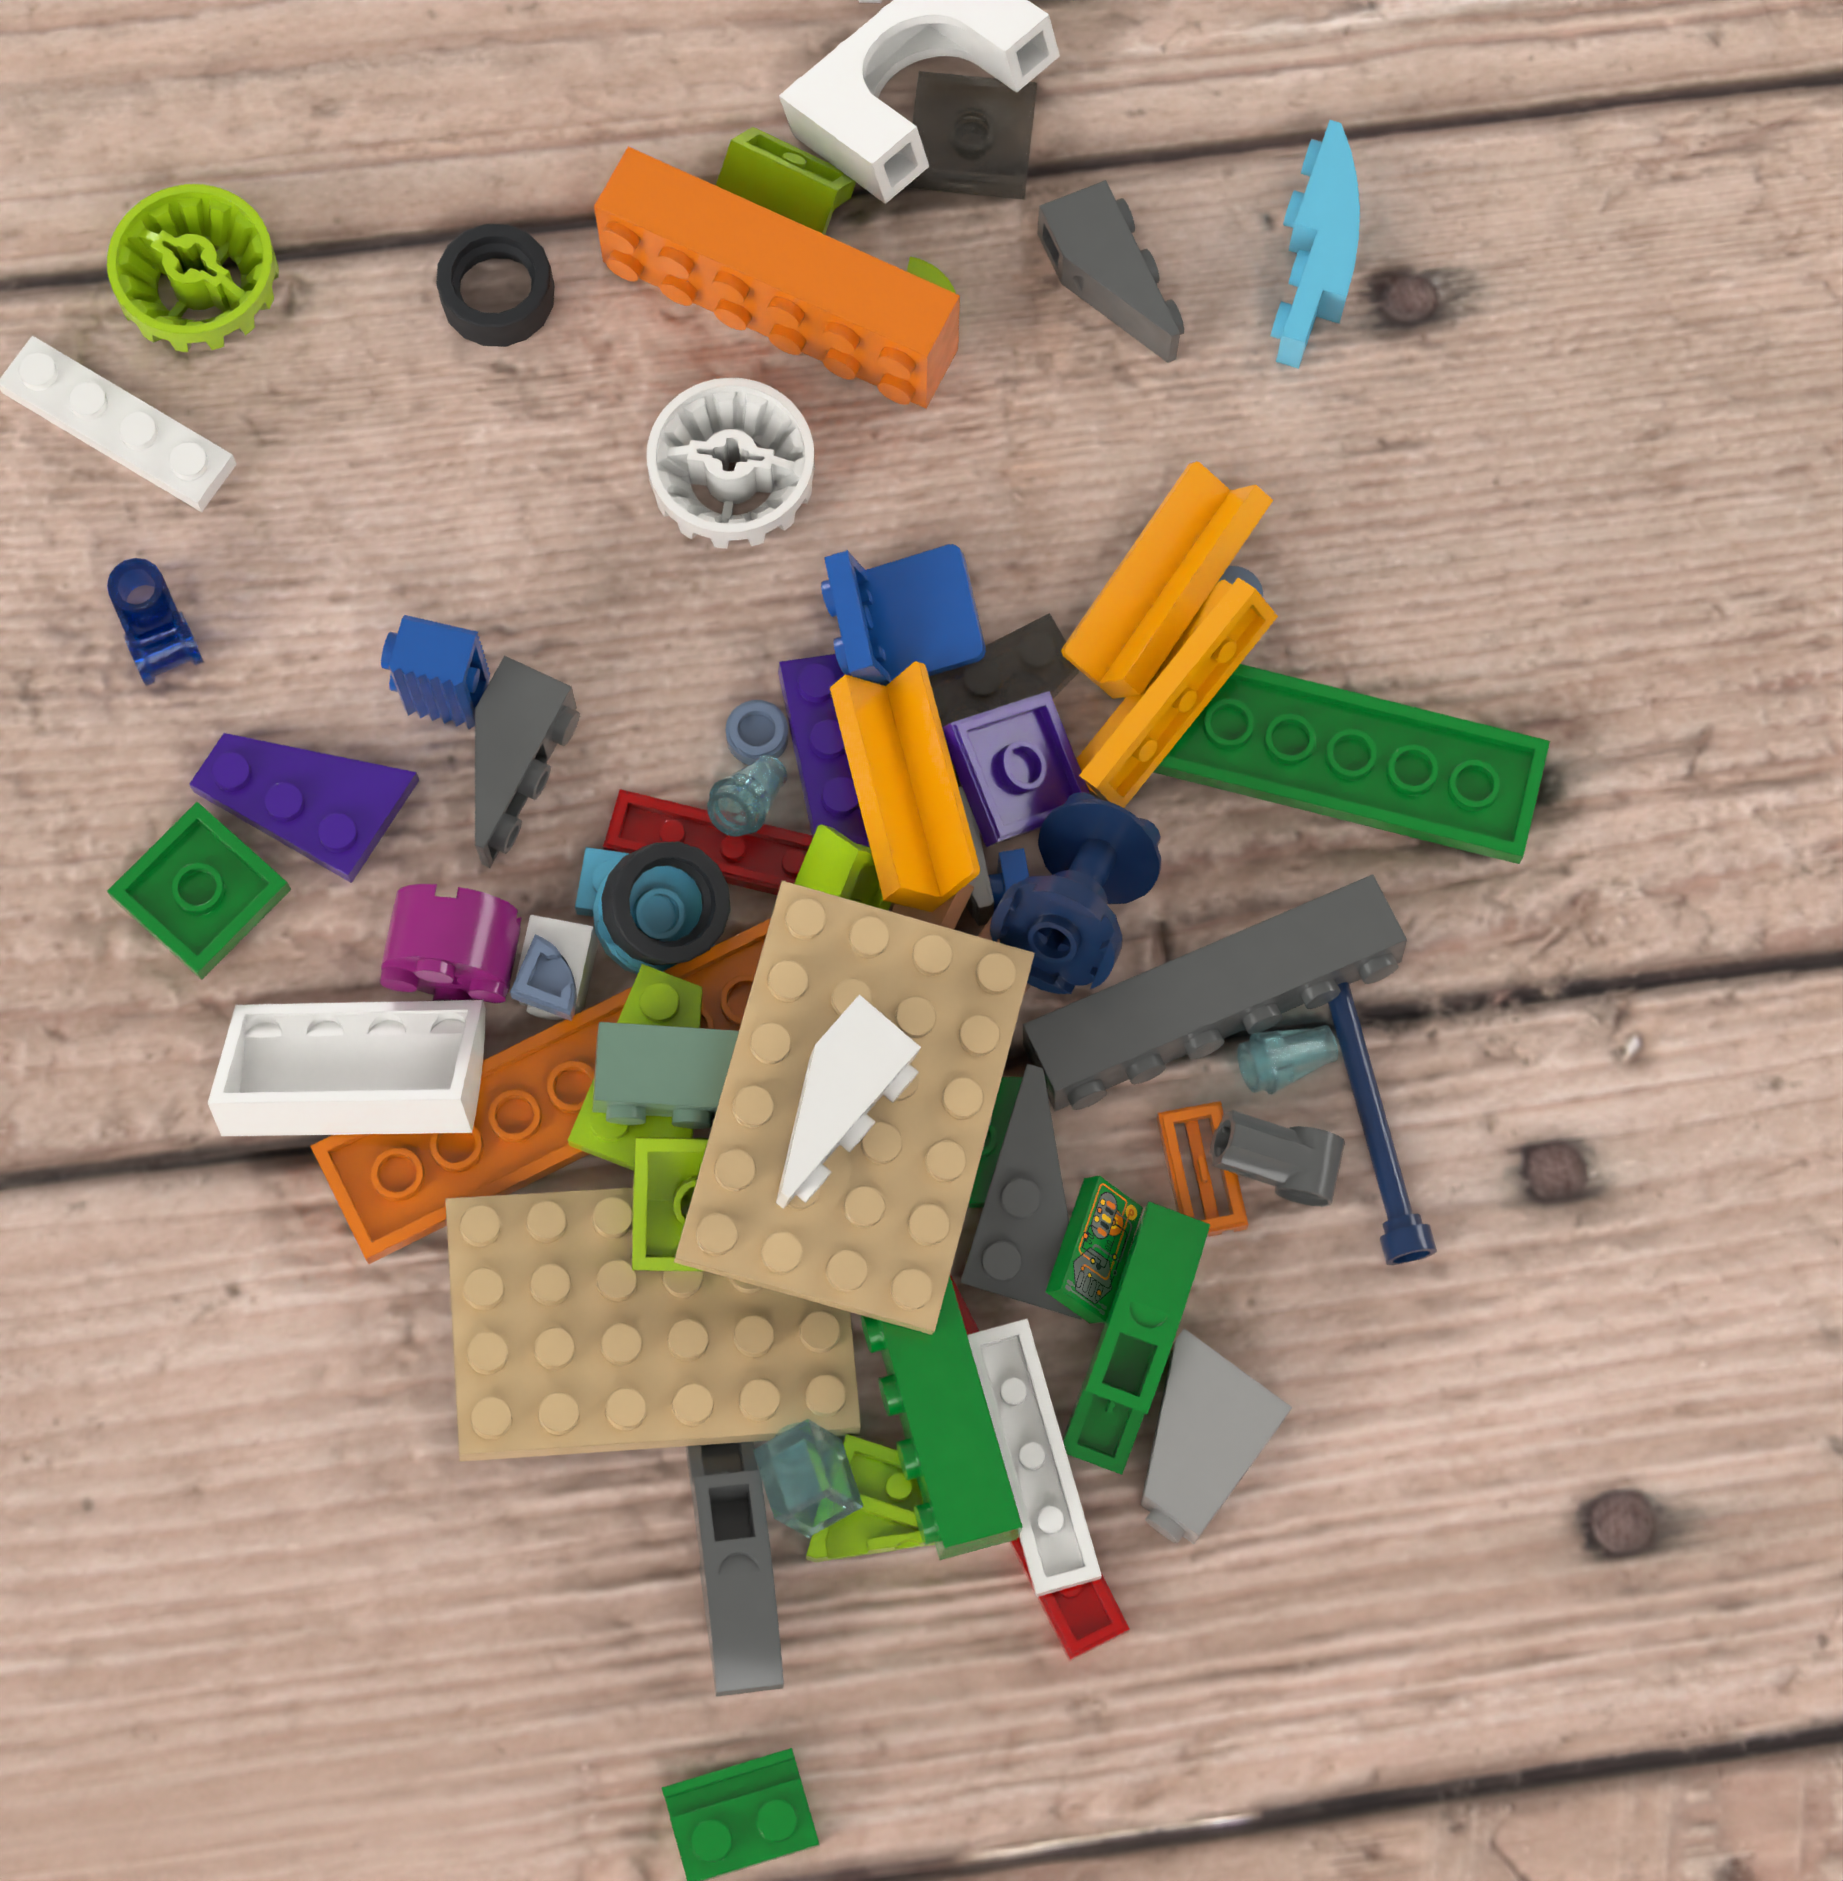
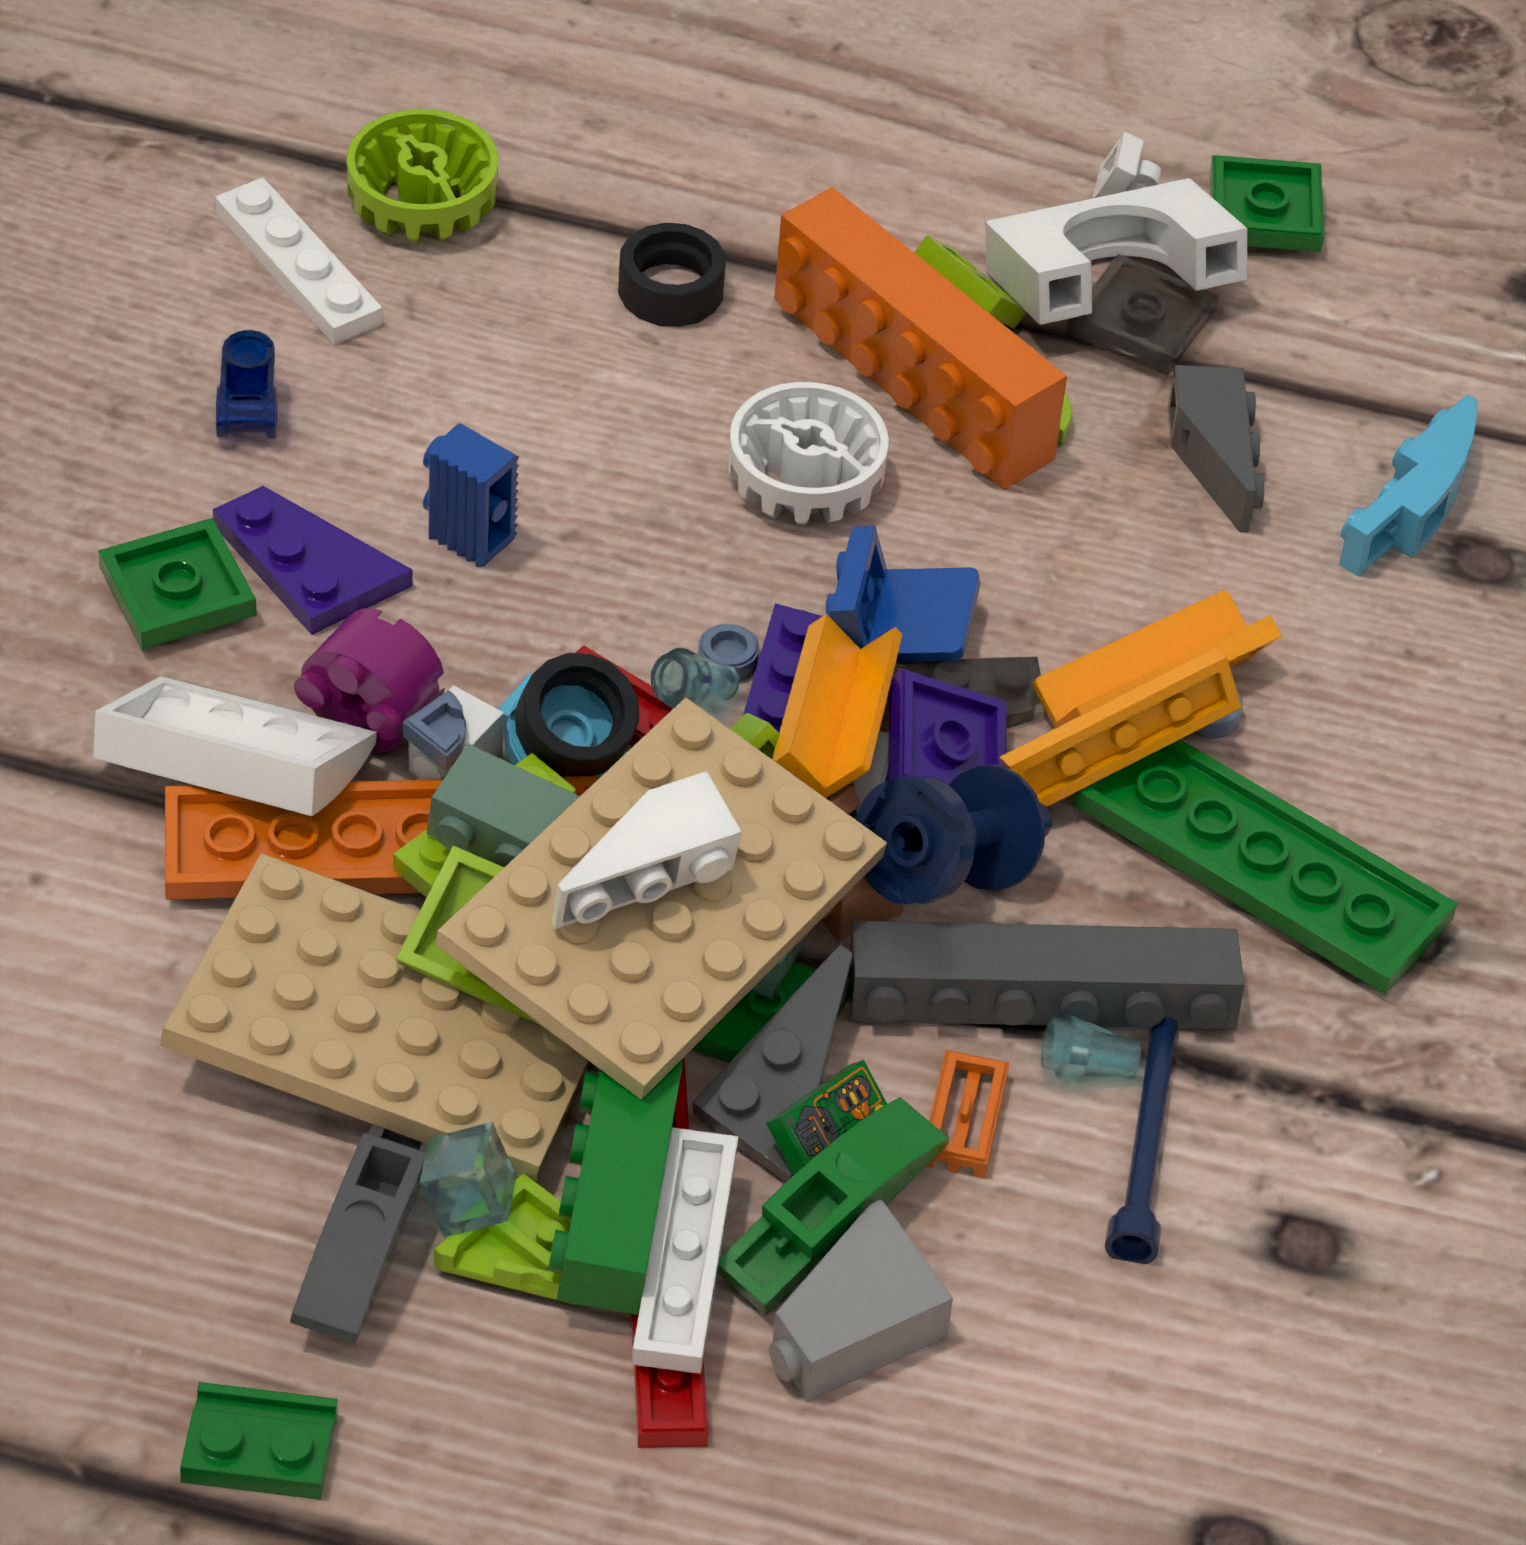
camera: 20 degrees right, 25 degrees down
dark grey slope [475,655,580,868] -> none
dark grey piece [1209,1110,1345,1207] -> none

